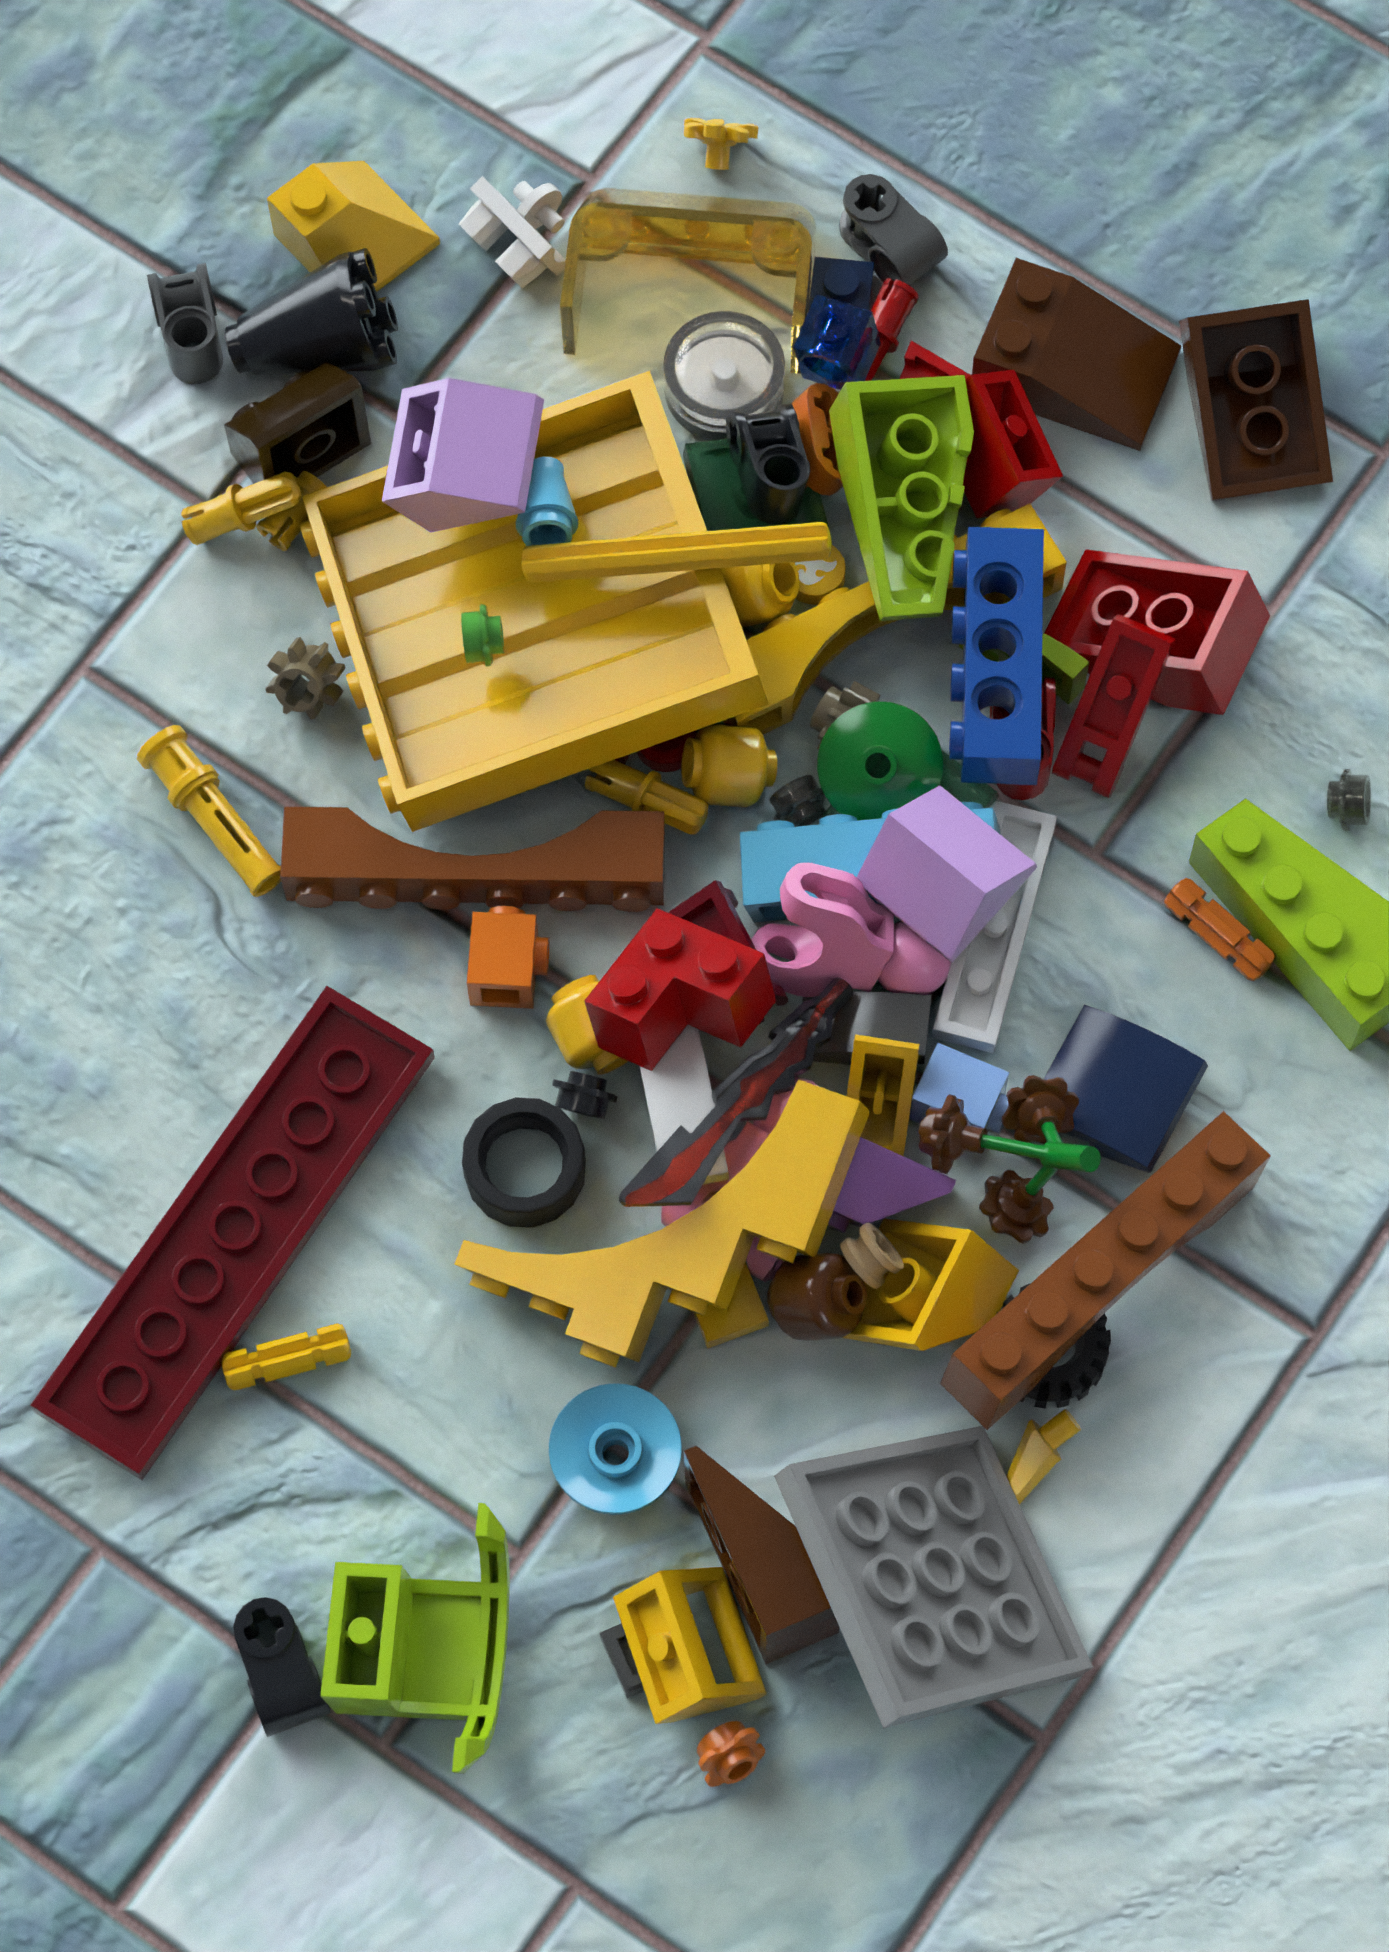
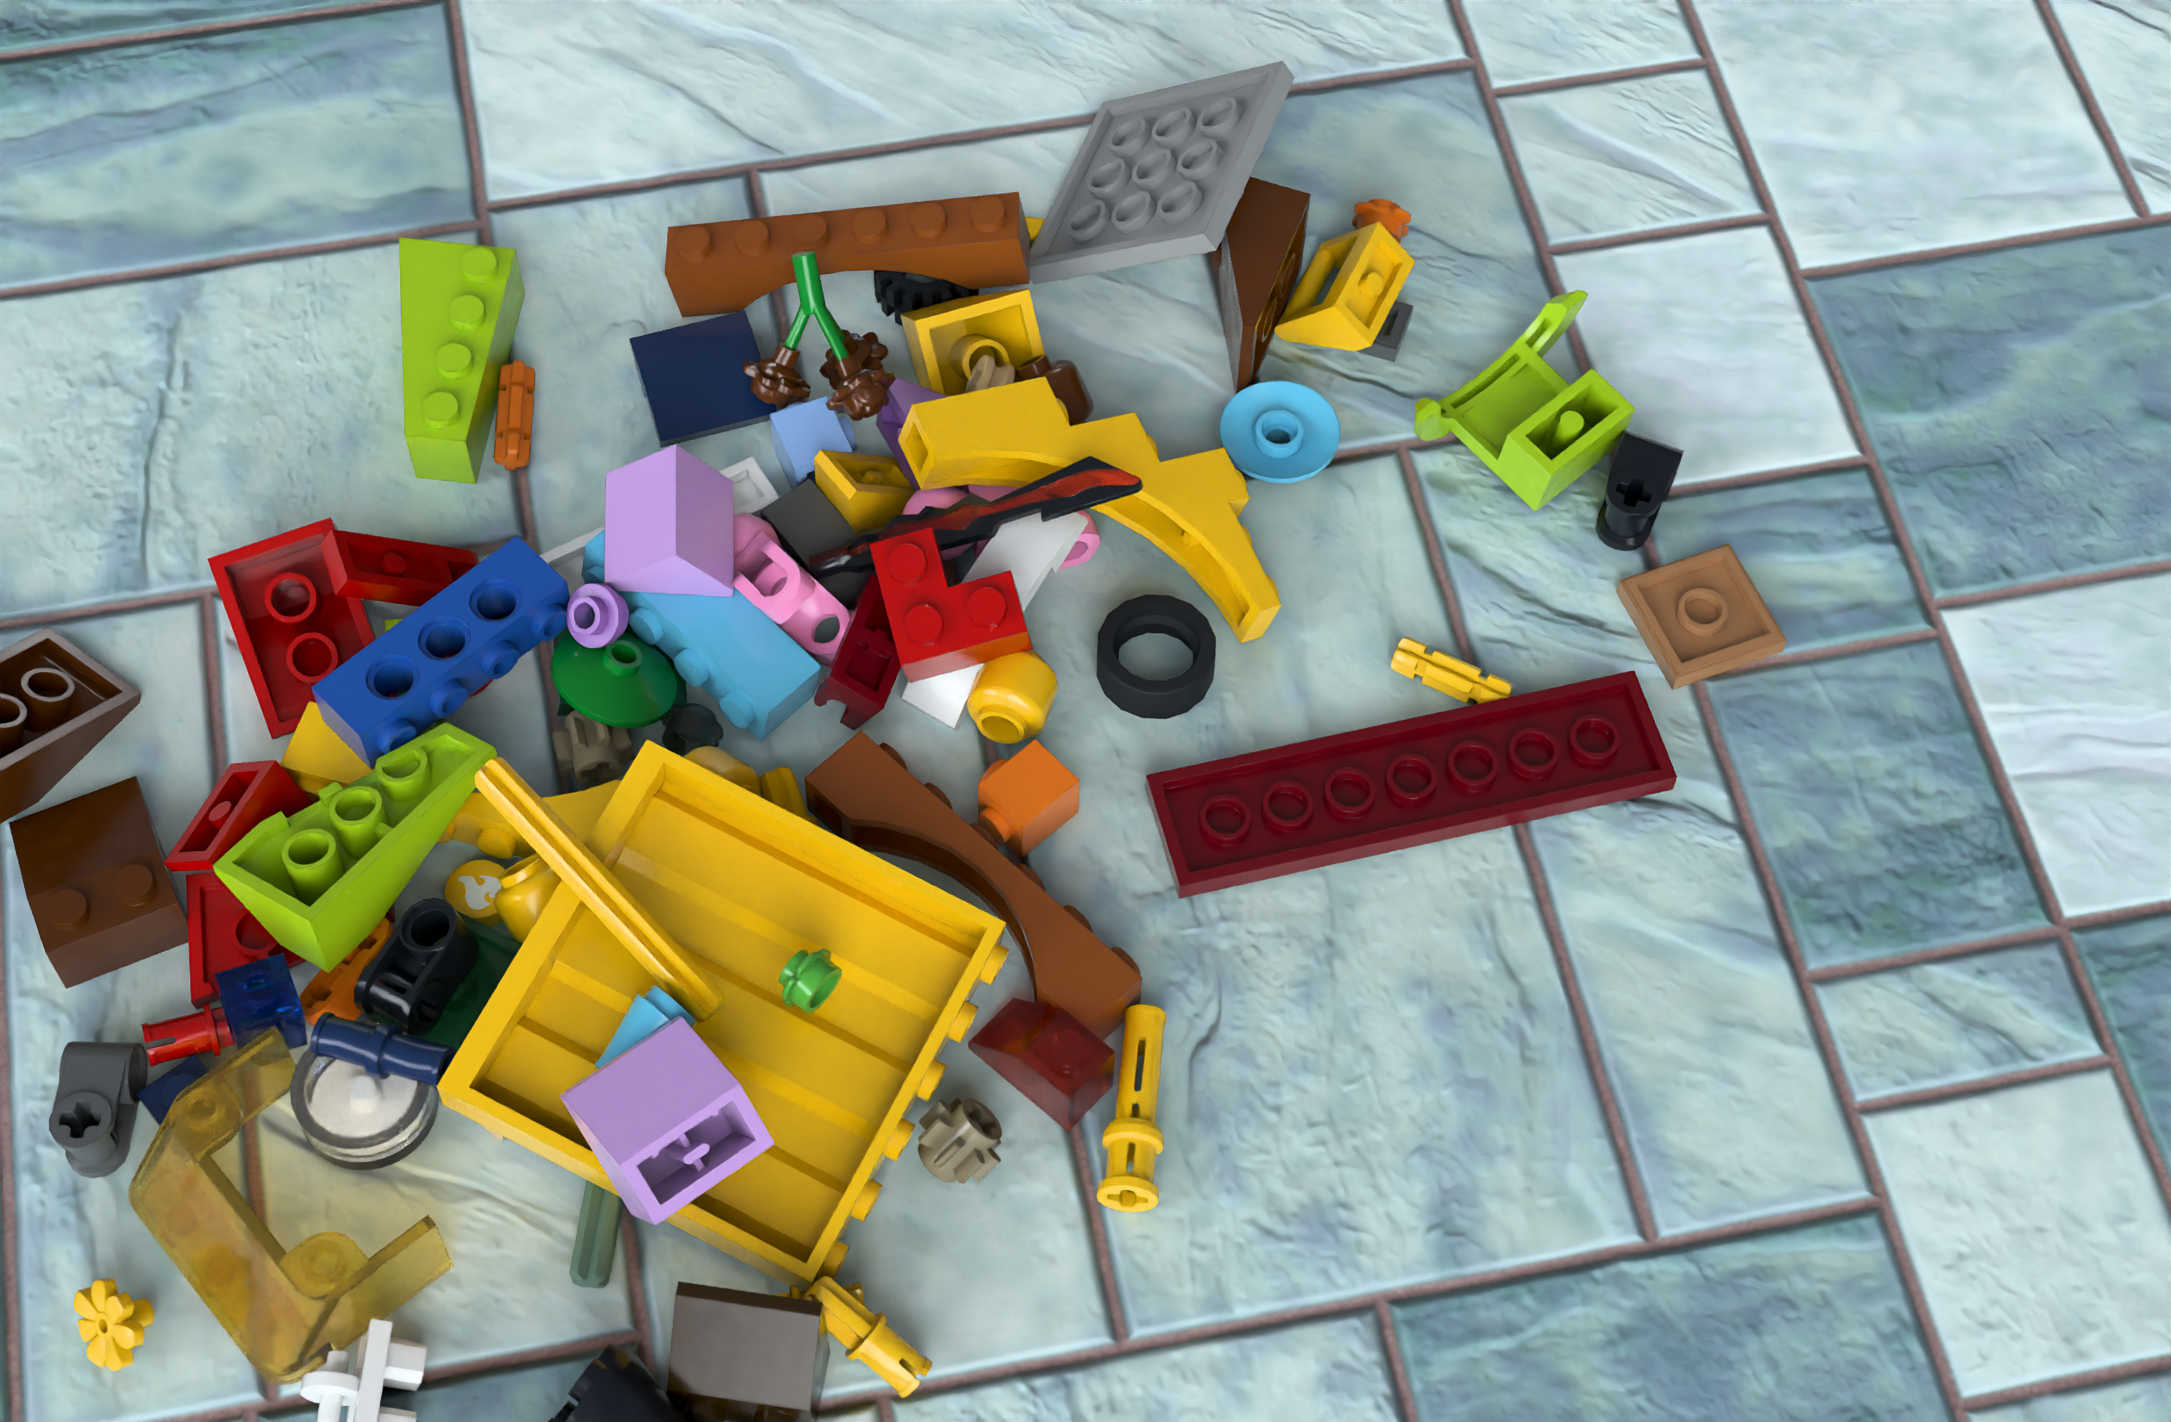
camera: 140 degrees left, 10 degrees down
black plate [552,1071,618,1119] -> none
clear smoke plate [1327,769,1371,831] -> none
none -> dark blue pin [310,1012,457,1089]
none -> medium lavender plate [566,583,629,648]
none -> clear red slope [968,998,1115,1132]
none -> medium nougat tile [1616,544,1787,690]

